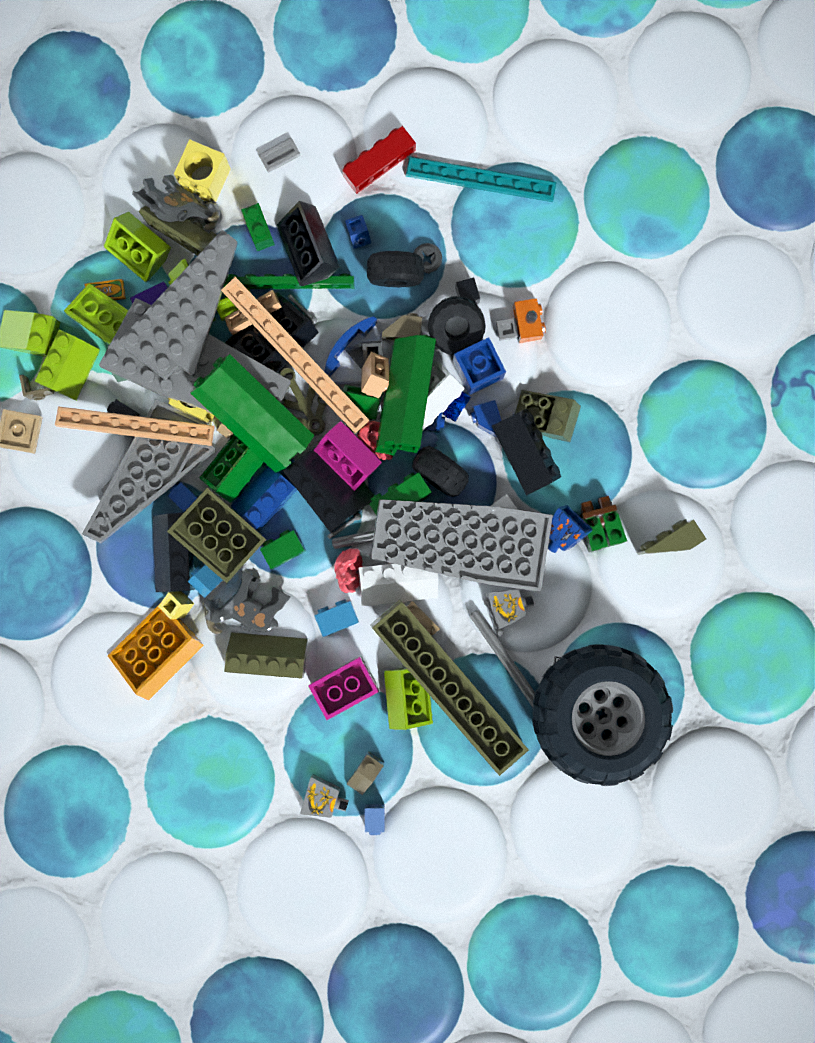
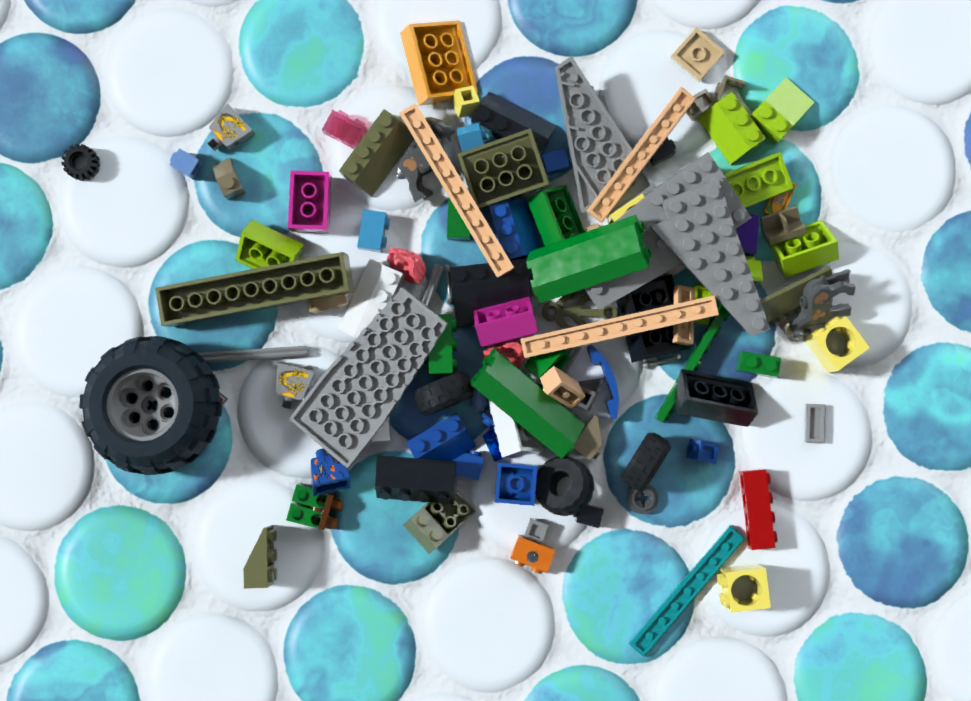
camera: 125 degrees right, 0 degrees up
none -> black tyre [61,144,100,181]
none -> clear pink brick [322,110,368,149]
none -> light nougat plate [399,103,514,279]
none -> blue slope [406,413,476,461]
none -> dark tan bracket [686,88,716,121]
none -> light yellow brick [717,564,771,613]
none -> dark tan panel [760,206,807,246]

